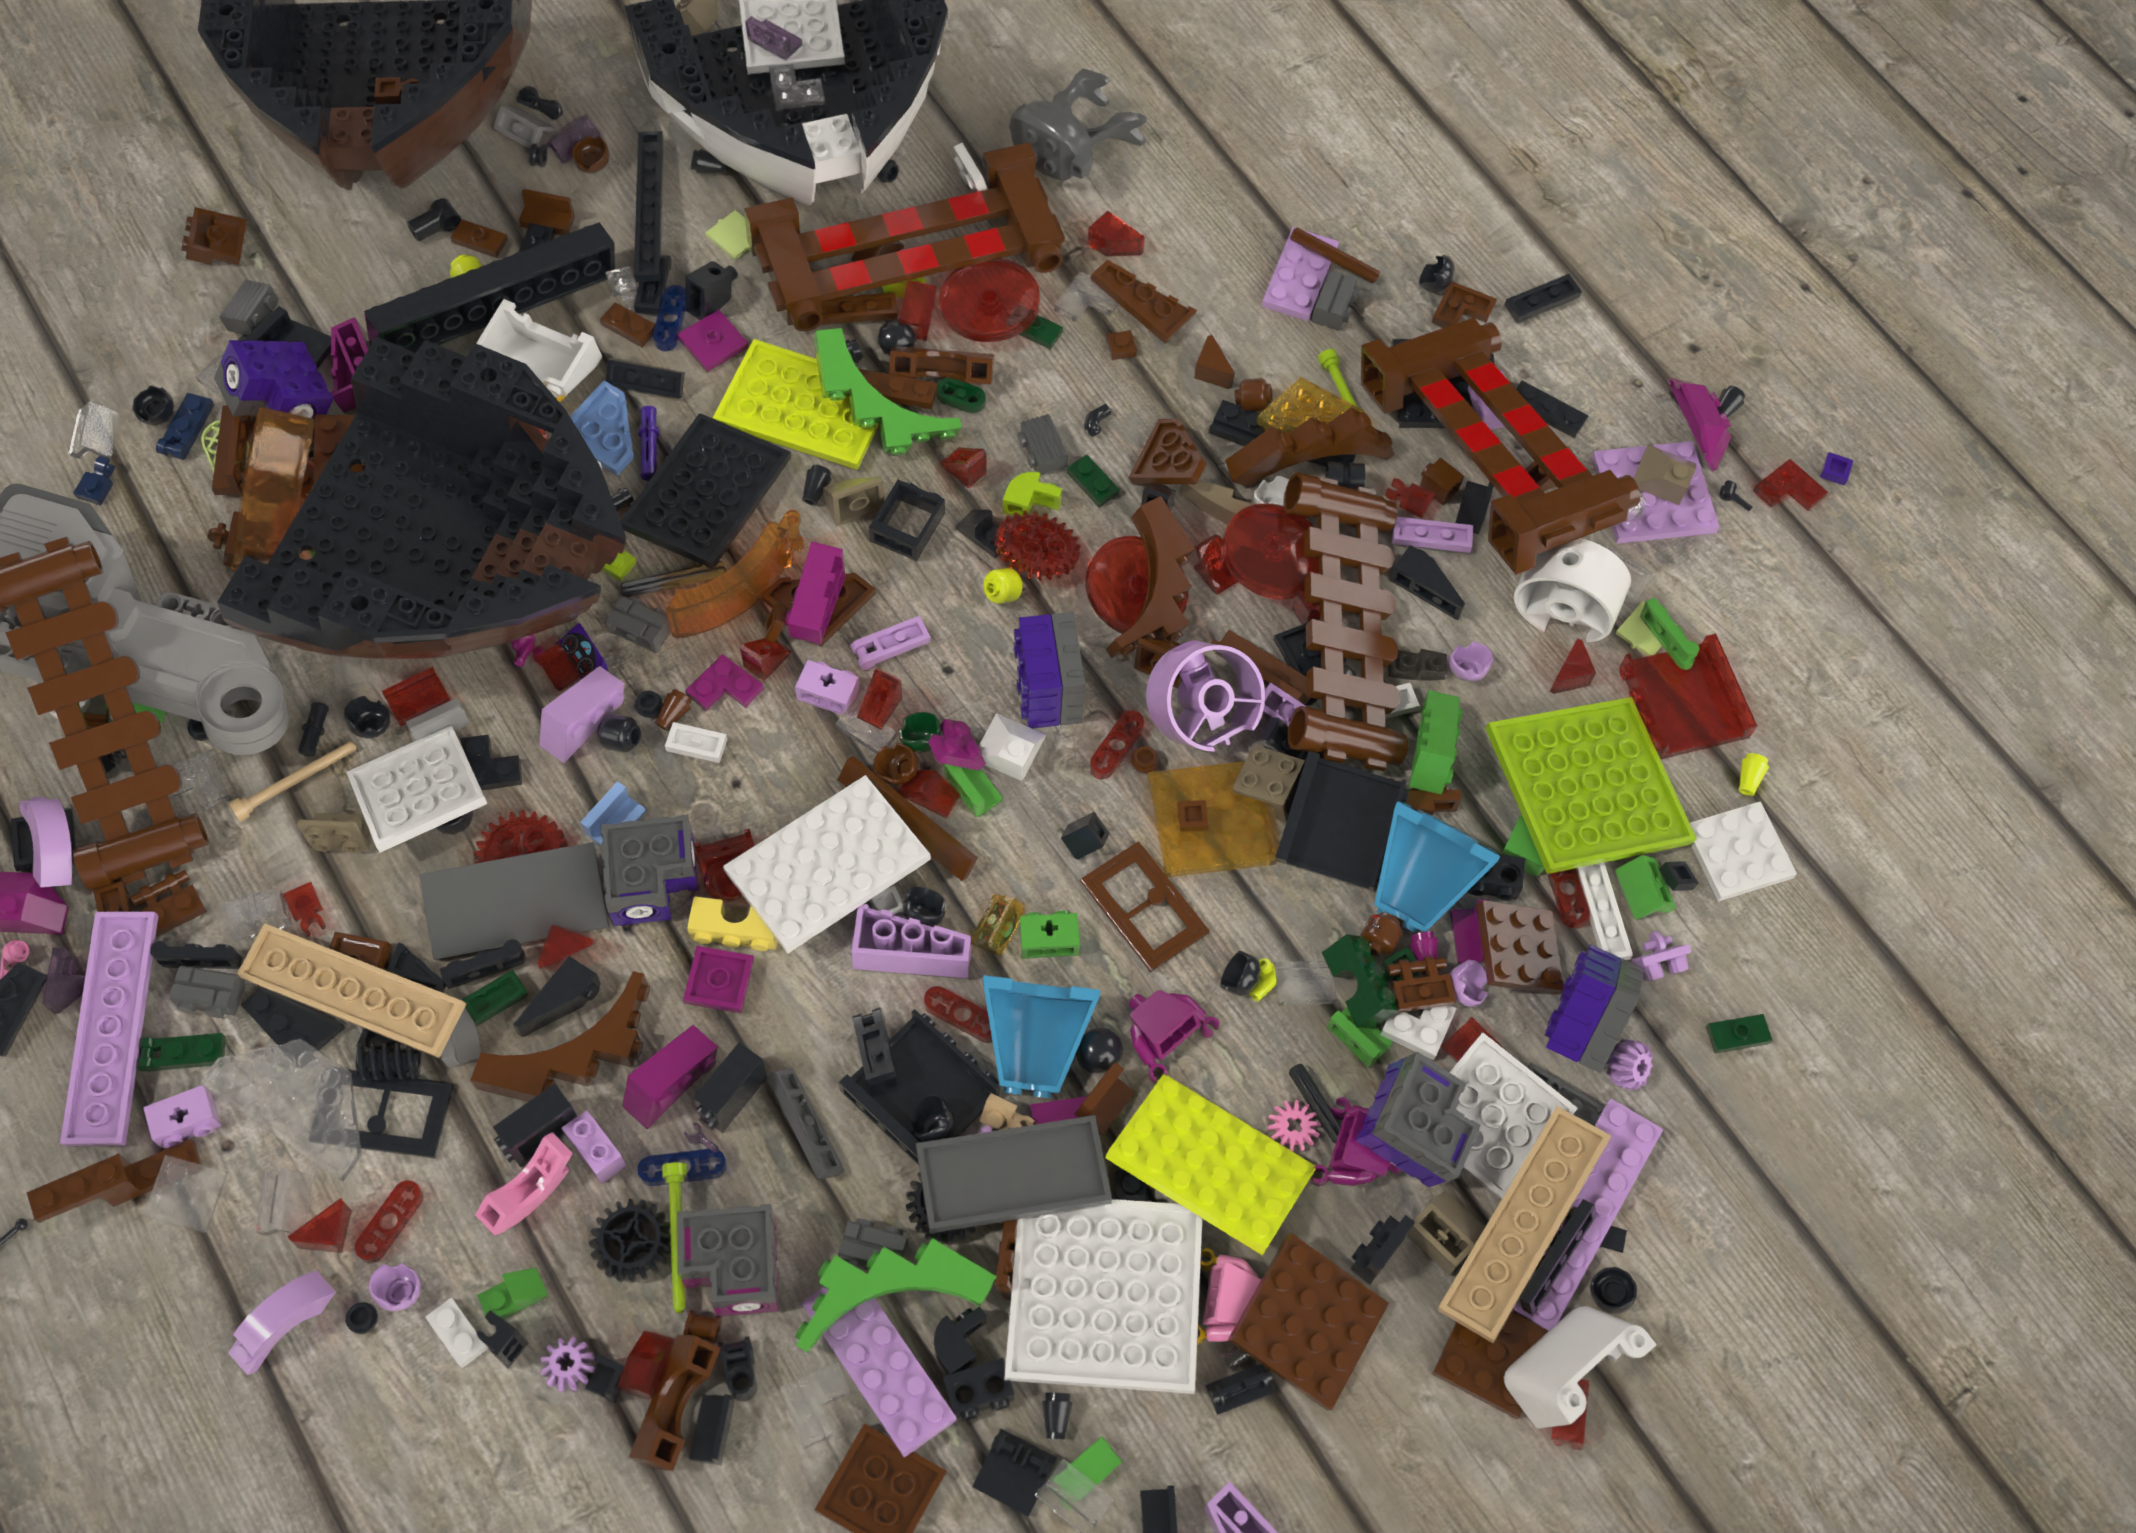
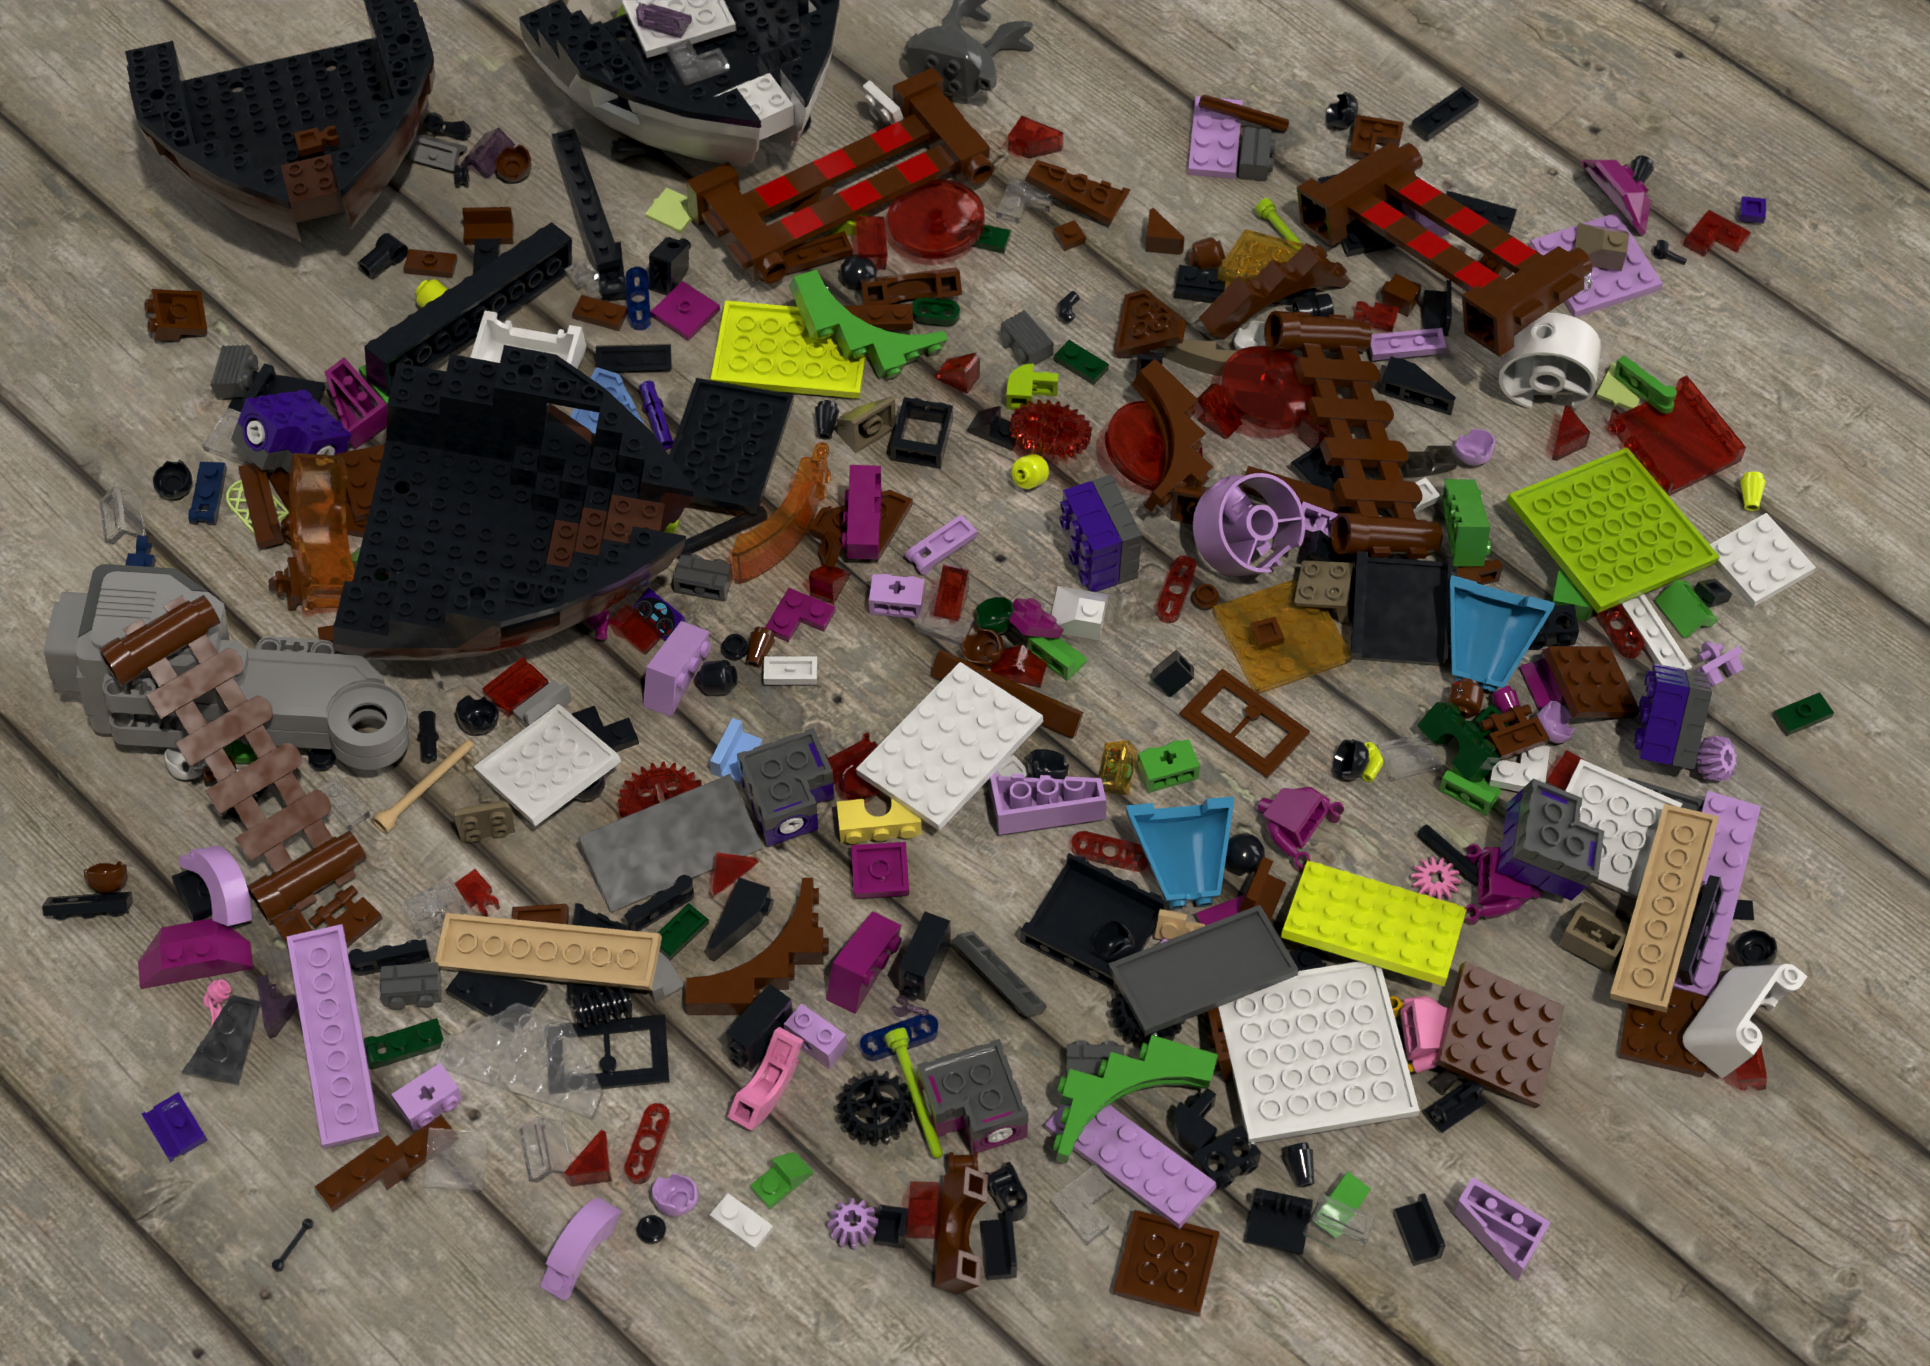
camera: 10 degrees left, 5 degrees down
black hinge [477,1310,528,1369] -> none
black plate [852,1007,898,1086] -> none
black plate [1350,1215,1415,1284] -> none

